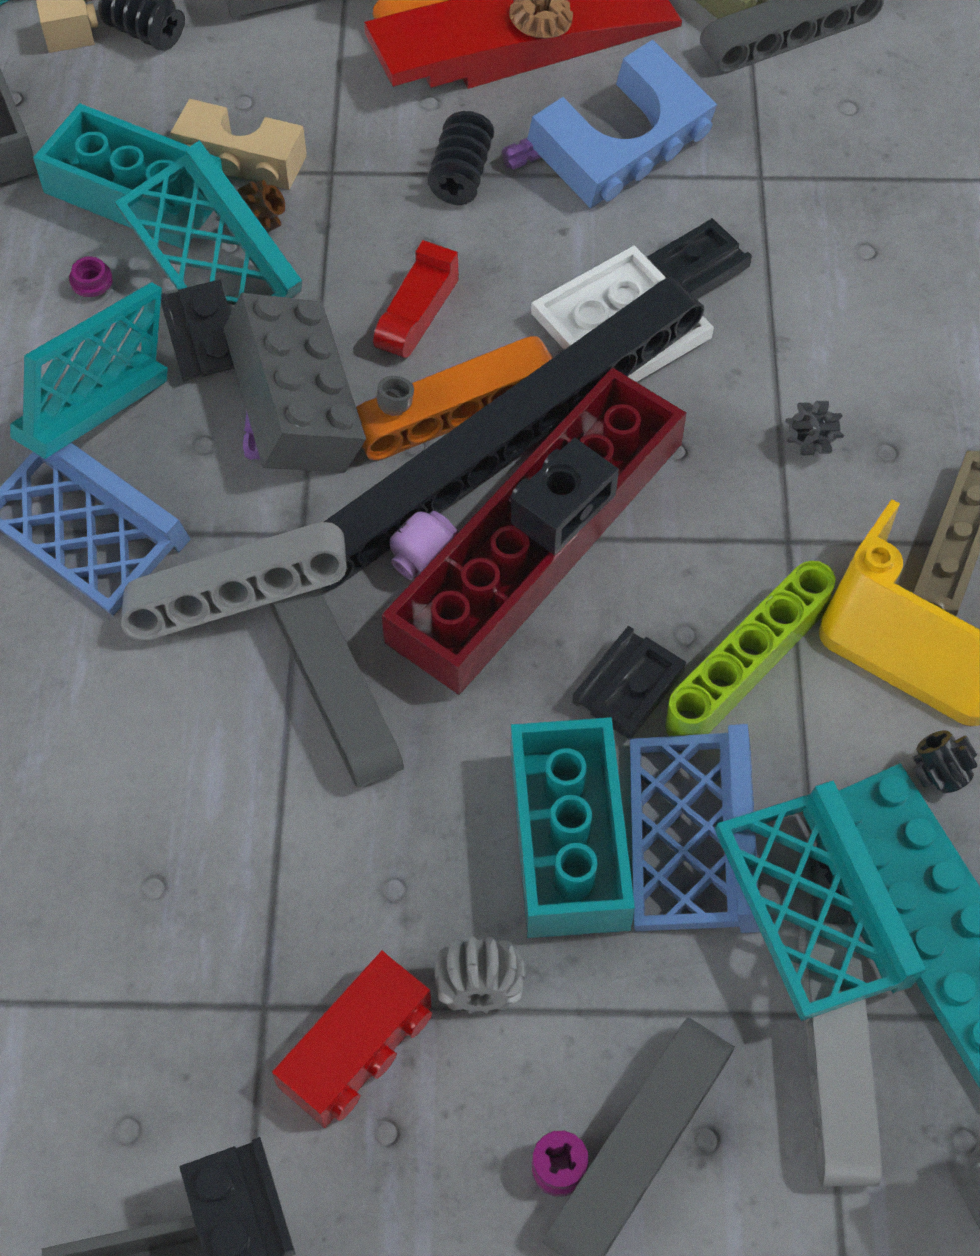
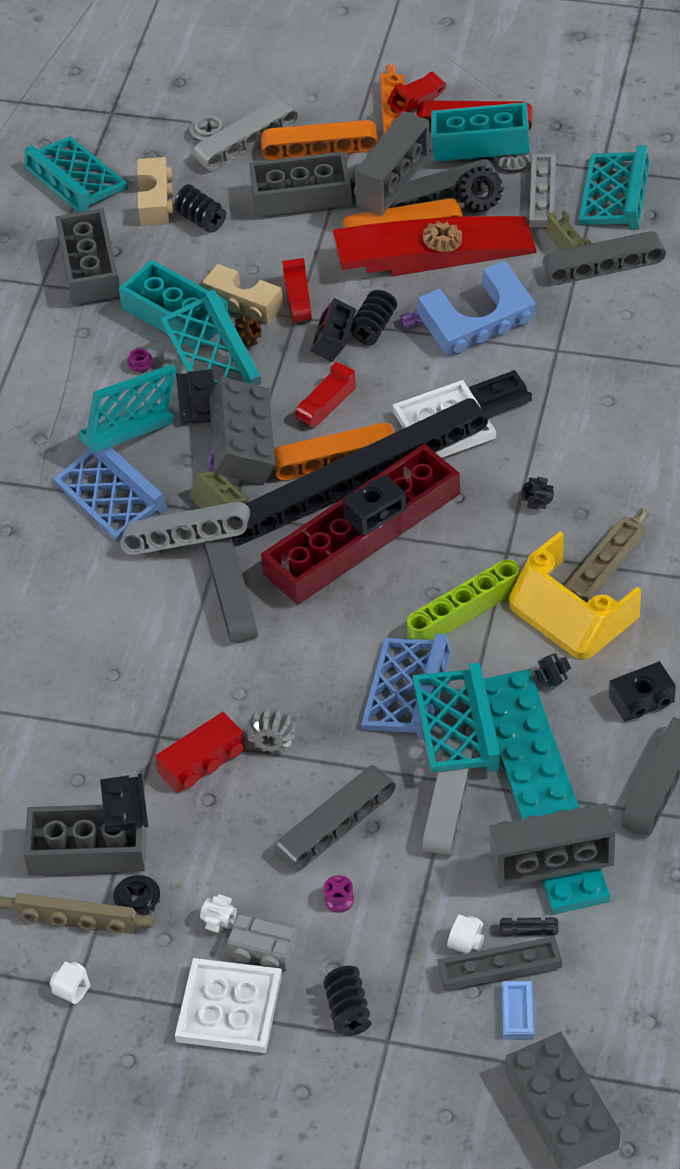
camera: 15 degrees right, 10 degrees down
dark grey hinge [376,376,414,416] -> none
lavender head [390,511,458,580] -> none
teal brick [510,717,635,938] -> none
magenta wheel [532,1130,588,1197] -> none
black plate [572,626,686,740] -> none
none -> olive hinge [189,470,248,508]
none -> red leg [282,258,312,323]
none -> black brick [310,298,356,362]

